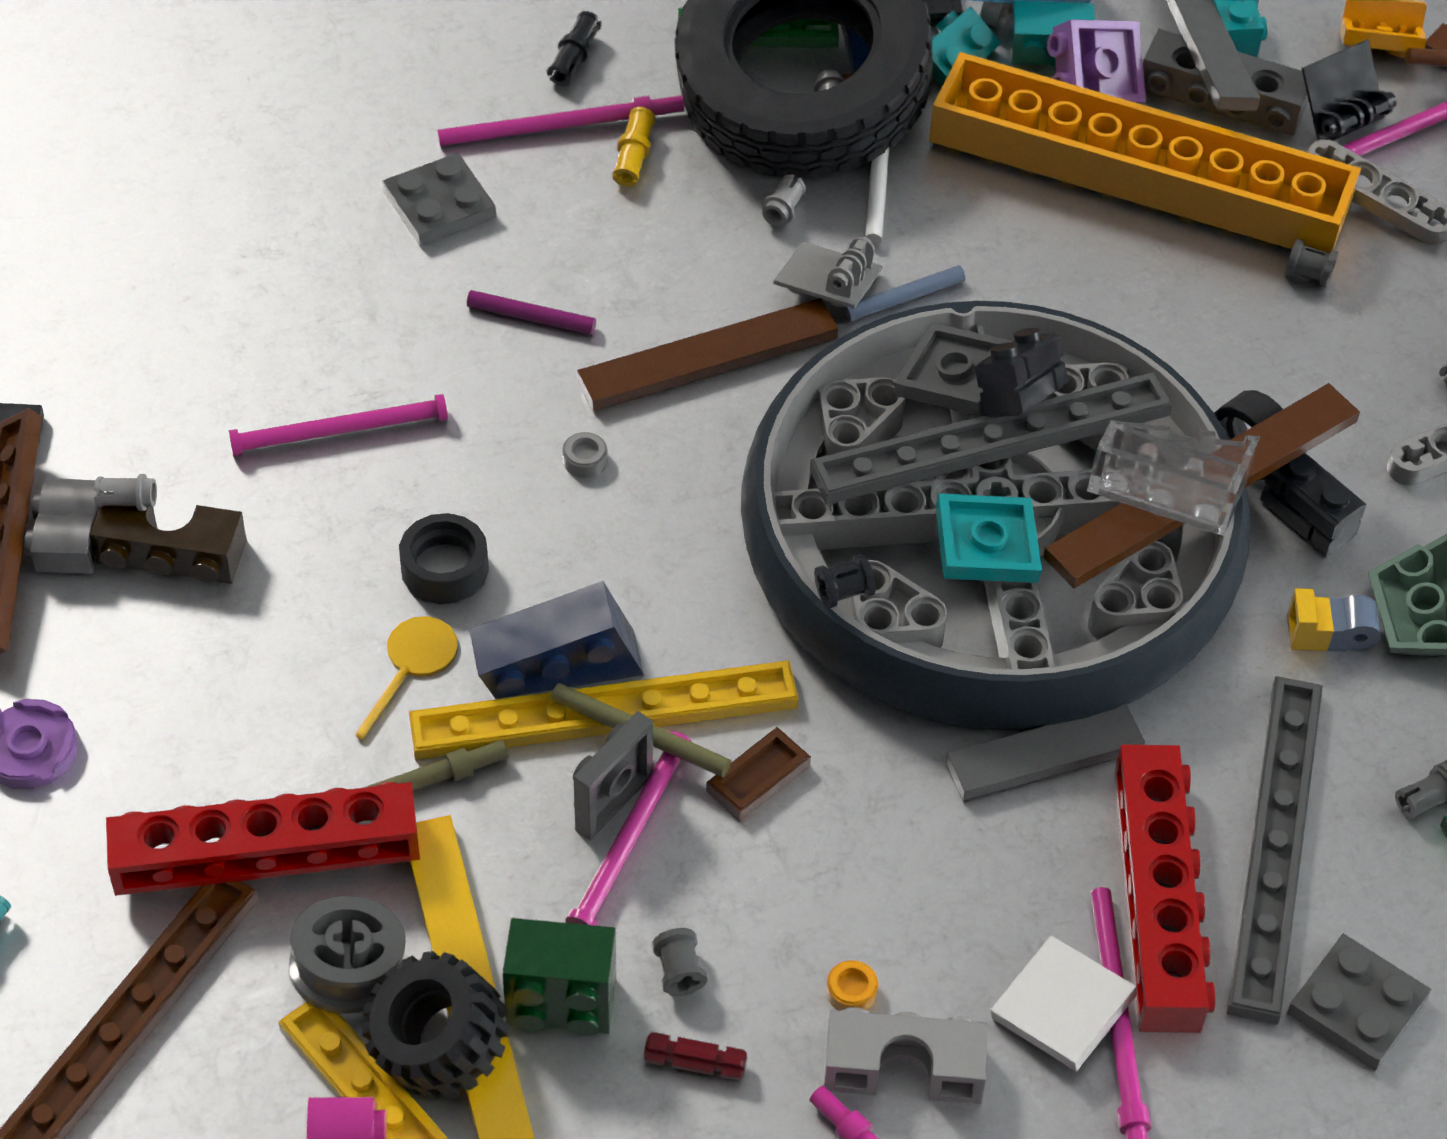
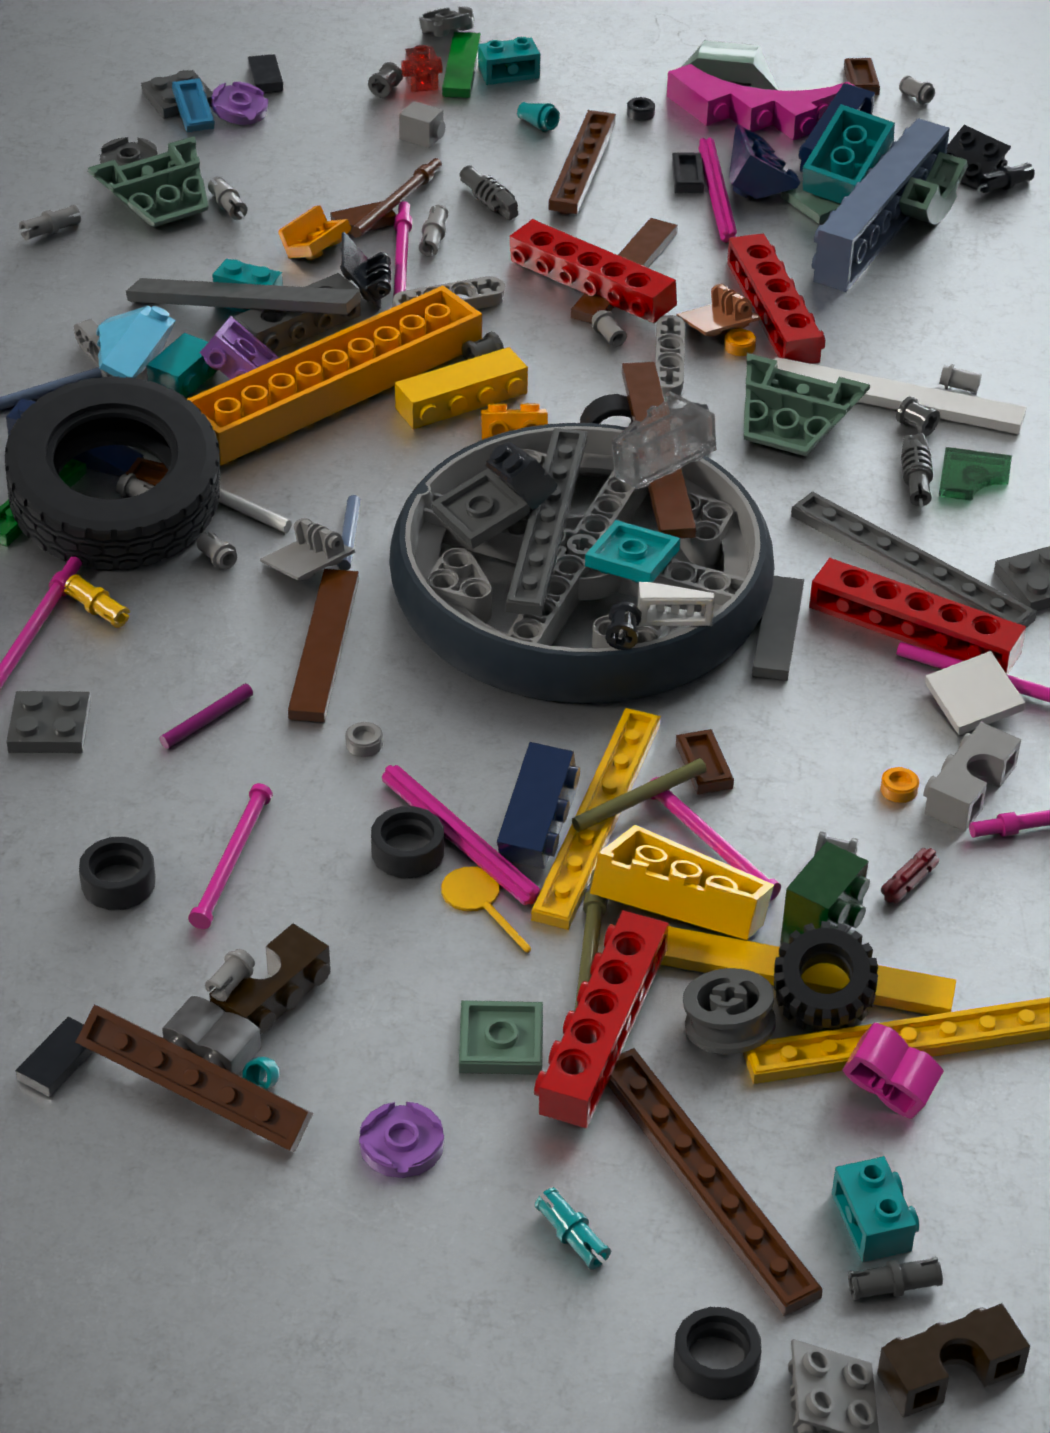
camera: 60 degrees left, 10 degrees down
dark grey plate [573,711,653,841] -> none
leg [1287,588,1381,651] -> none
none -> black tyre [79,837,156,910]
none -> teal hinge [242,1057,280,1090]
none -> dark pink axle [382,765,540,905]
none -> yellow brick [395,347,528,429]
none -> sand green tile [459,1000,543,1075]
none -> light orange bracket [481,403,548,440]
none -> yellow wedge [590,825,774,940]
none -> white slope [638,582,714,626]

